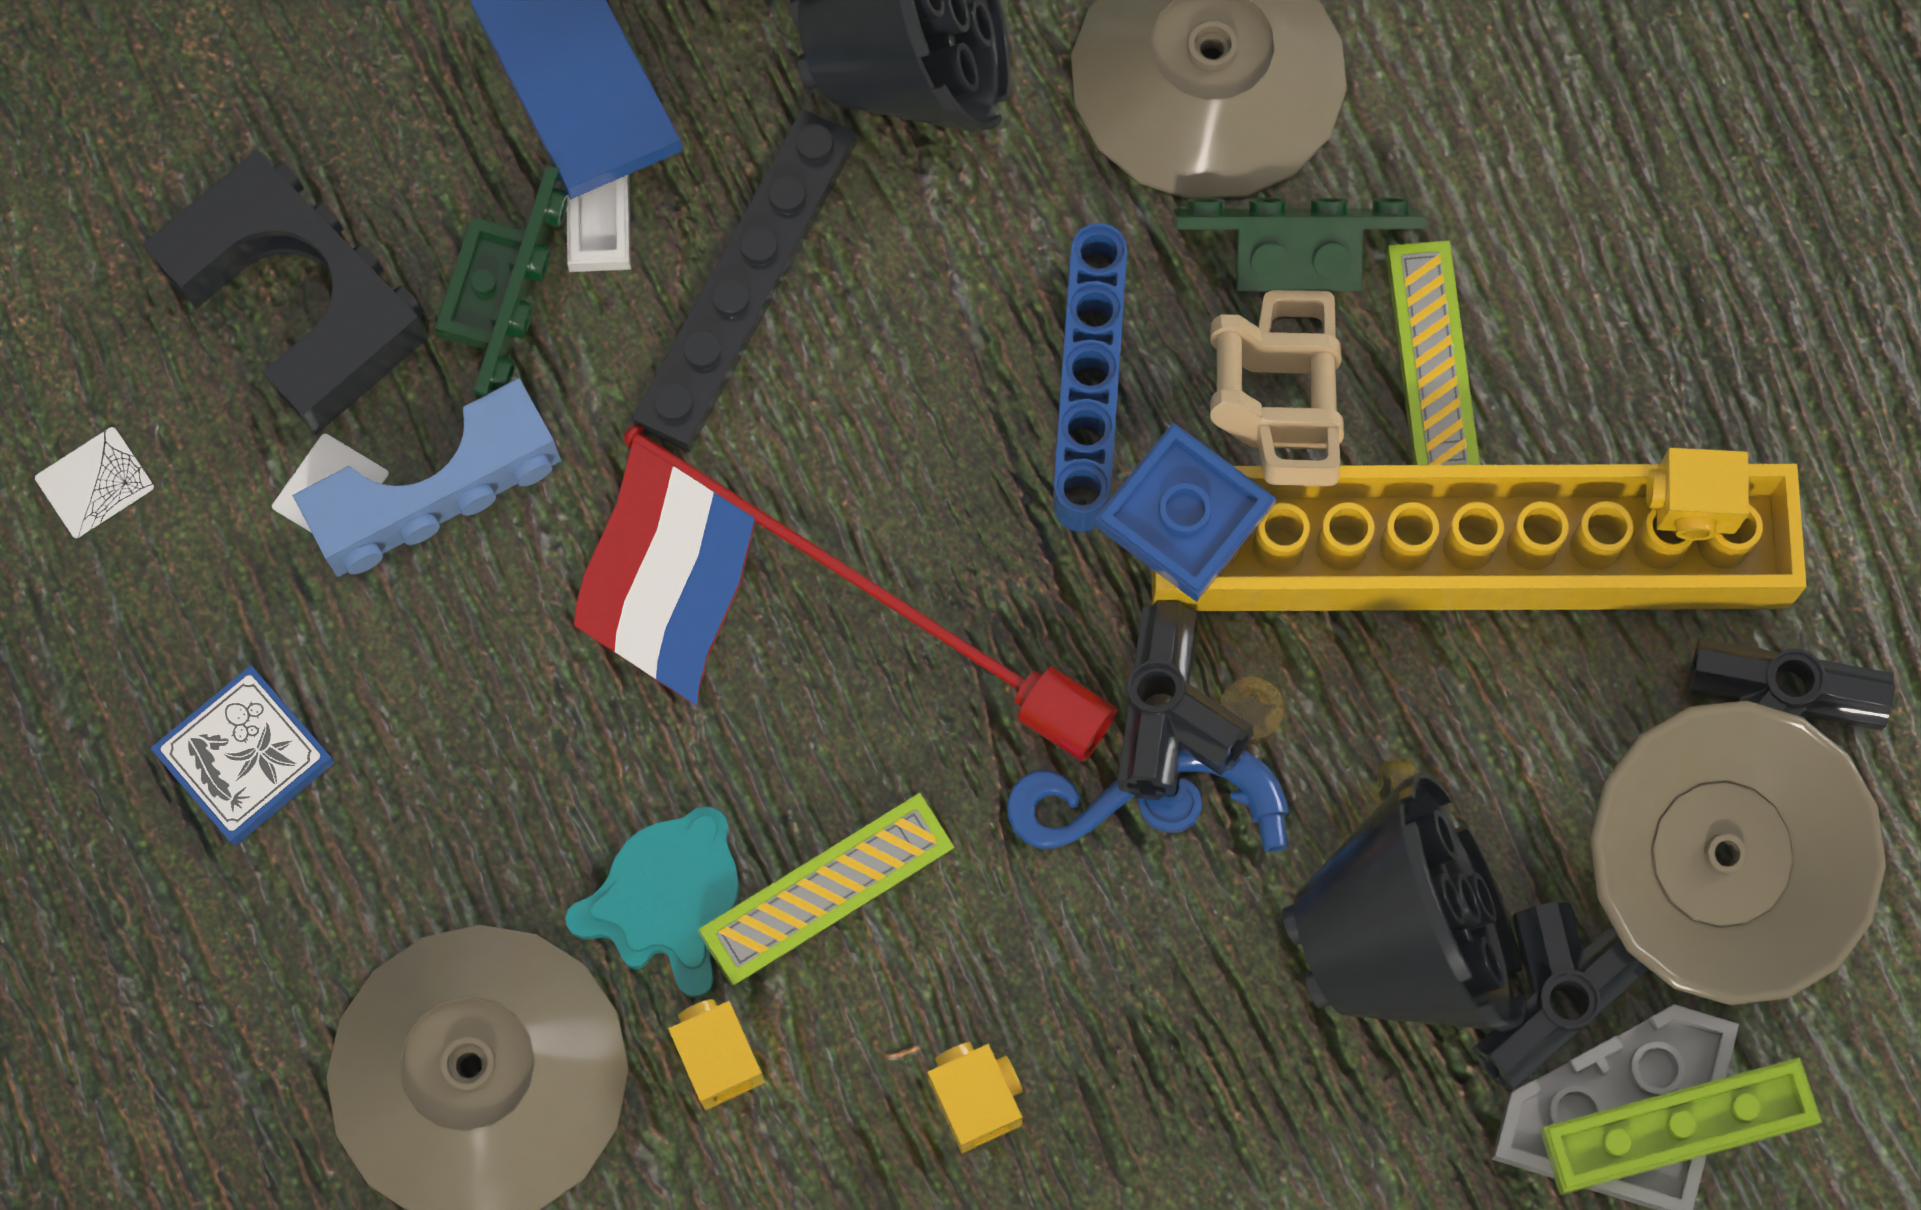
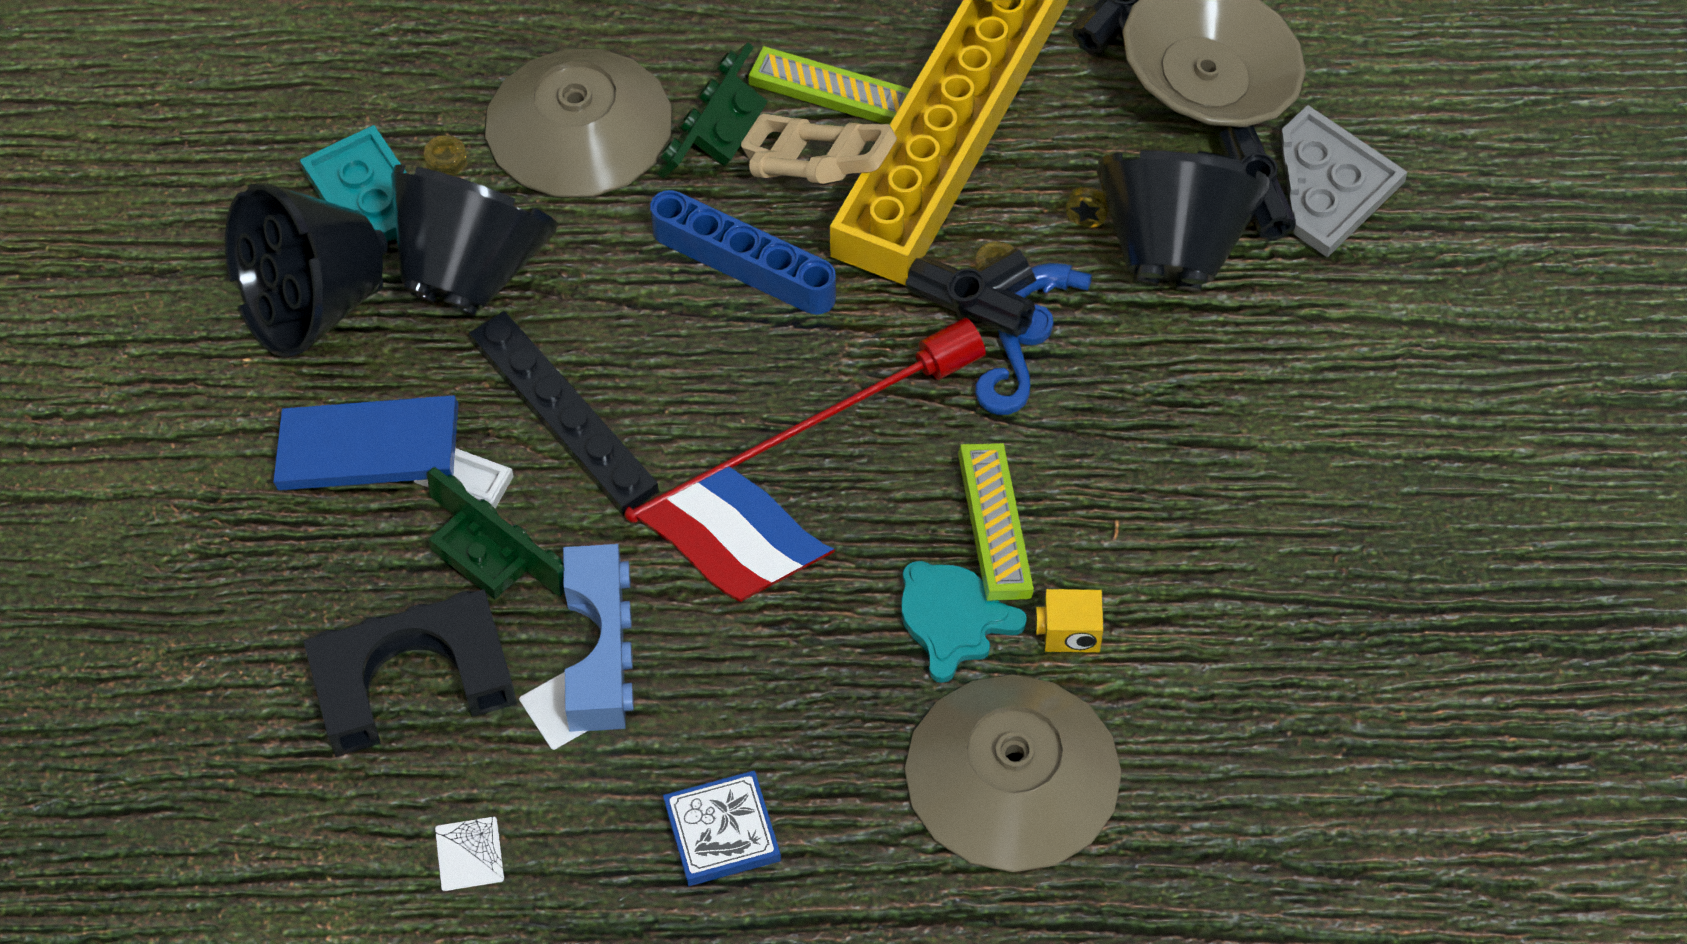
camera: 65 degrees left, 15 degrees down
yellow brick [928,1042,1023,1153] -> none
blue tile [1094,422,1276,602] -> none
lime tile [1540,1057,1822,1195] -> none

